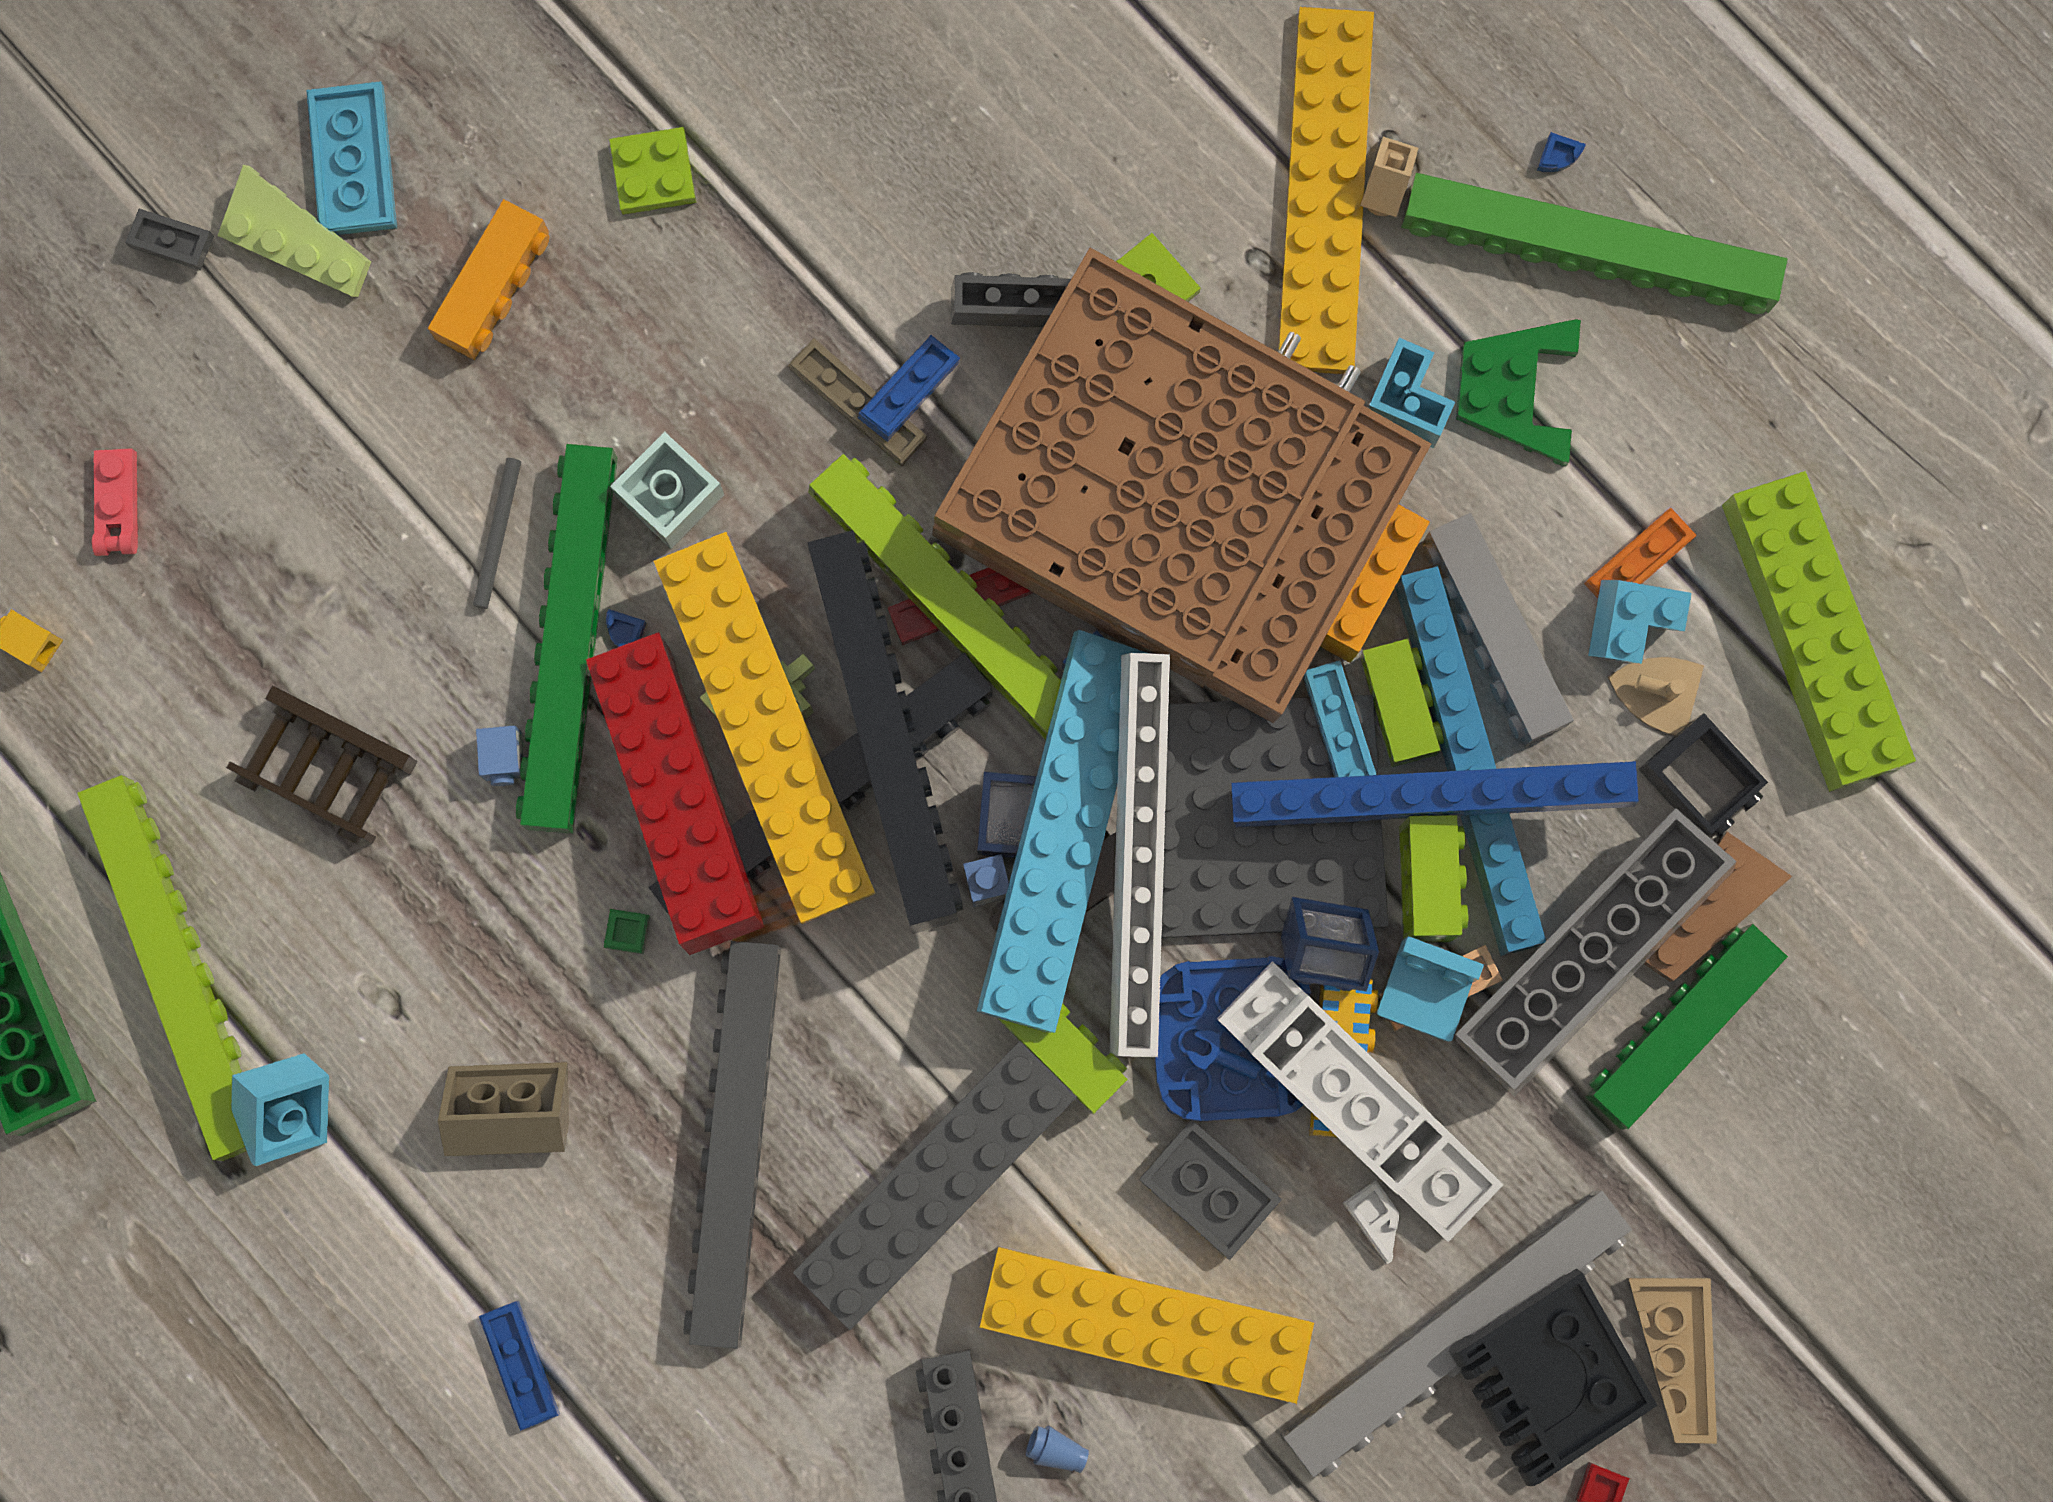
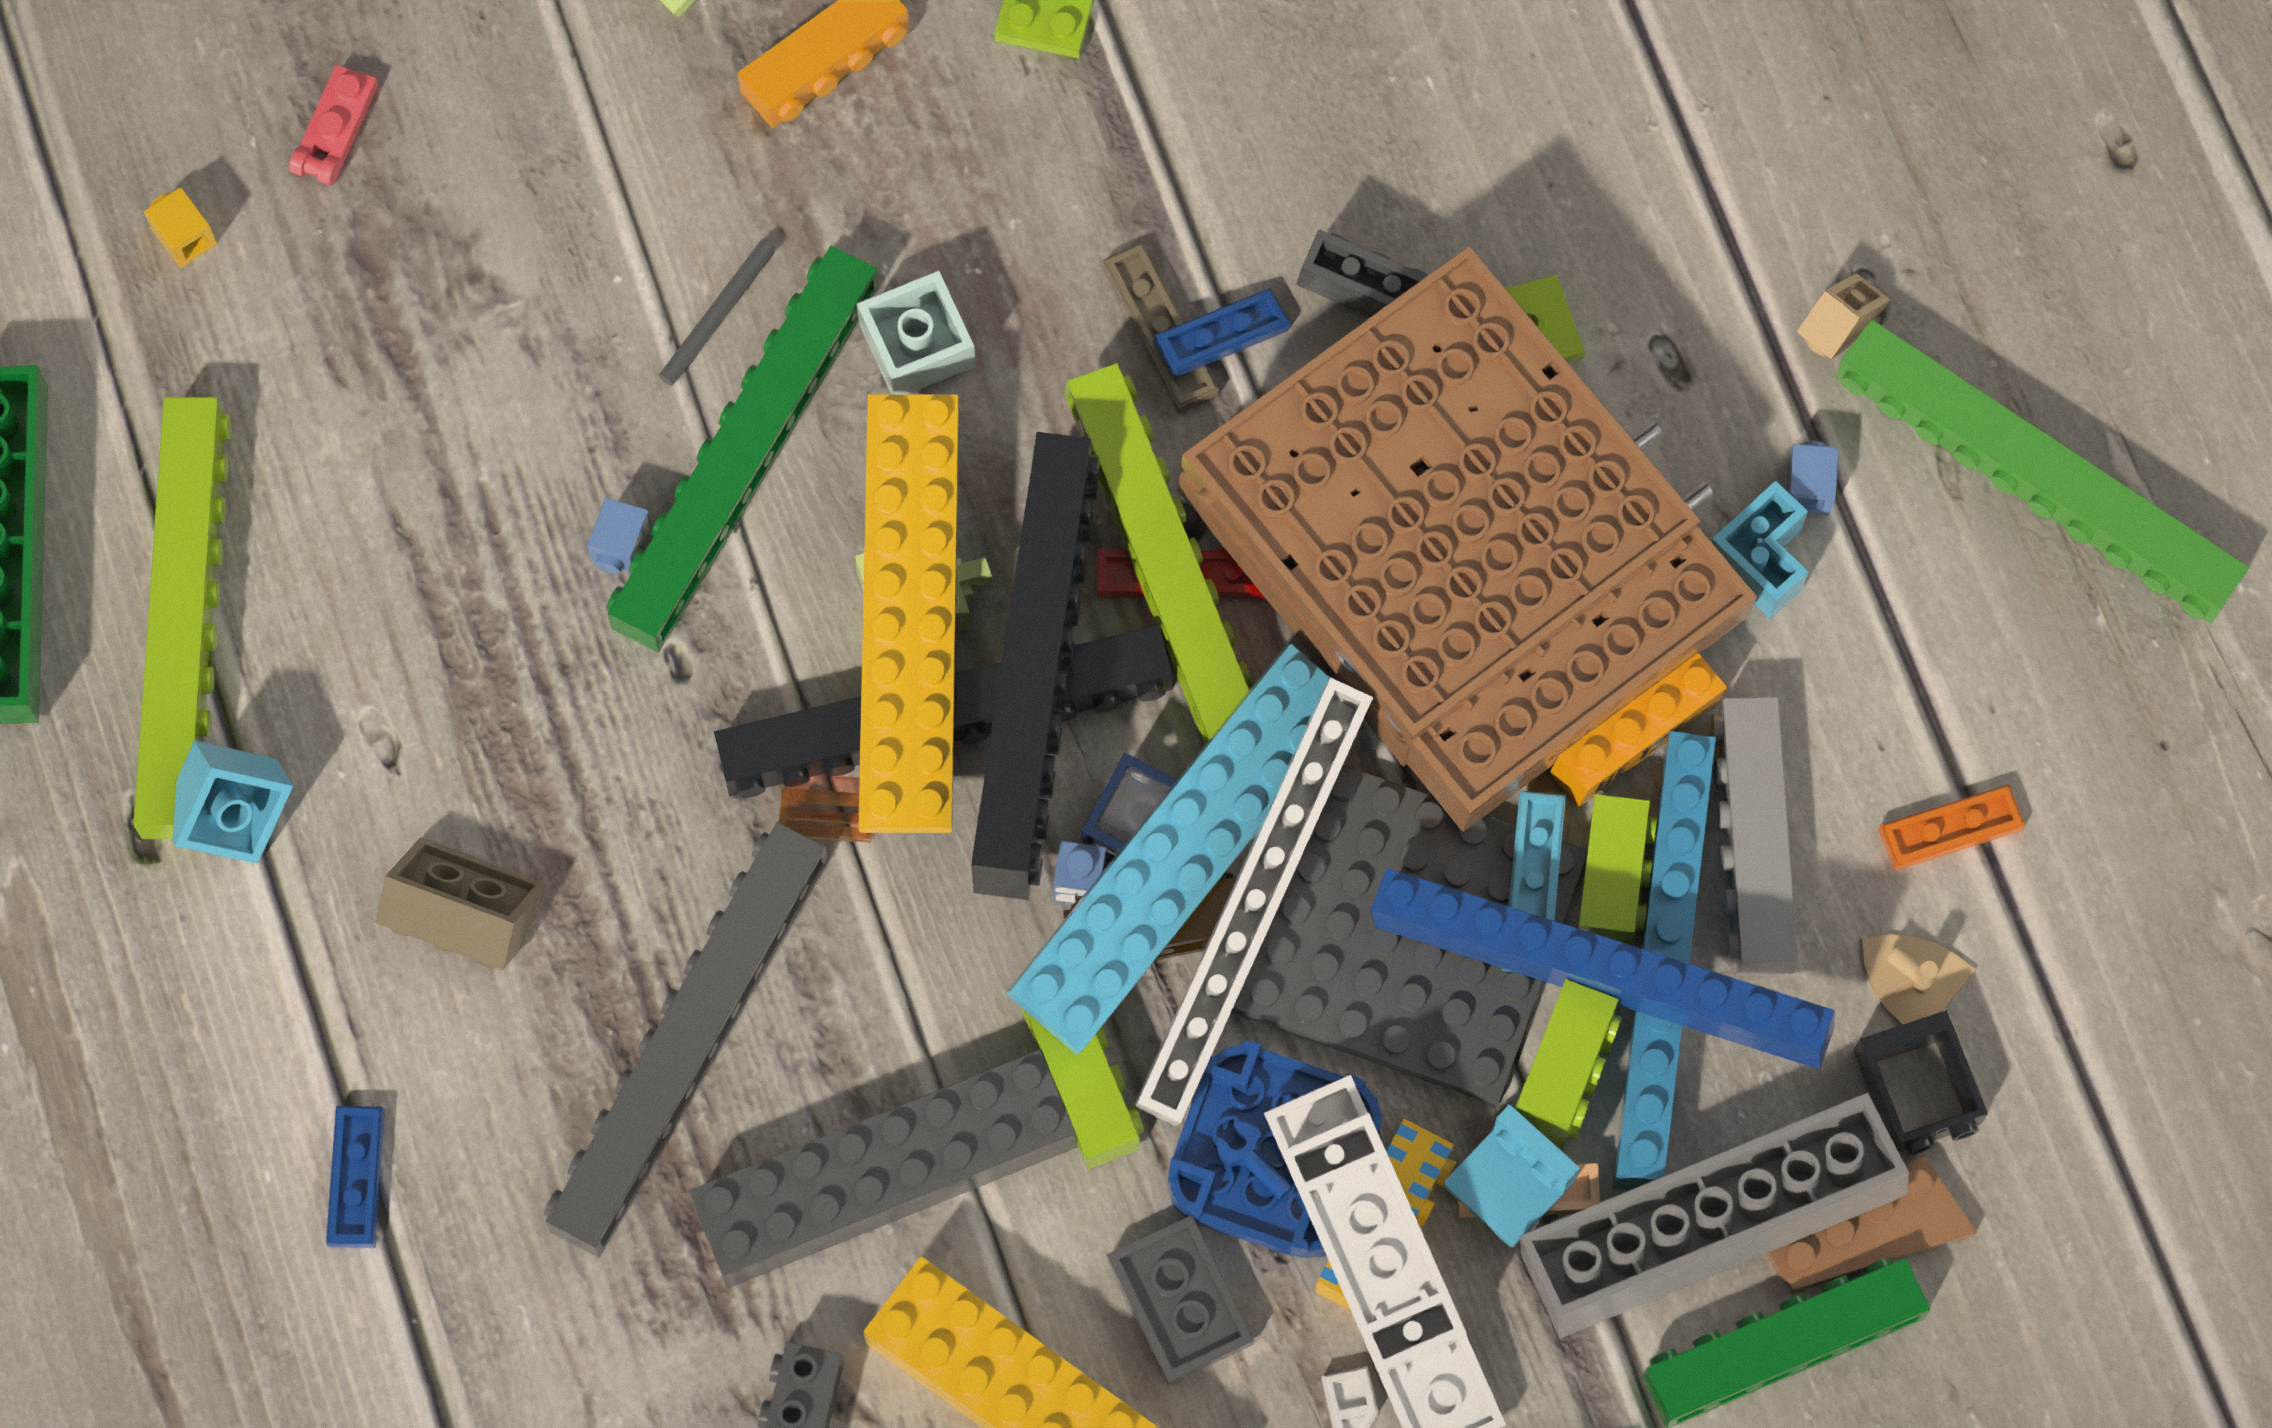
camera: 25 degrees right, 10 degrees down
dark brown fence [226,685,418,845] -> none
red brick [586,632,764,955] -> none
green tile [603,909,651,955] -> none
blue tile [606,609,646,647] -> none
yellow plate [1278,7,1374,374] -> none
piece [1281,897,1379,992] -> none
green wing [1456,319,1581,466] -> none
blue tile [1537,132,1586,172] -> none
medium azure brick [1588,580,1692,664] -> none
lime brick [1722,471,1916,792] -> none
none -> medium blue brick [1786,441,1838,515]

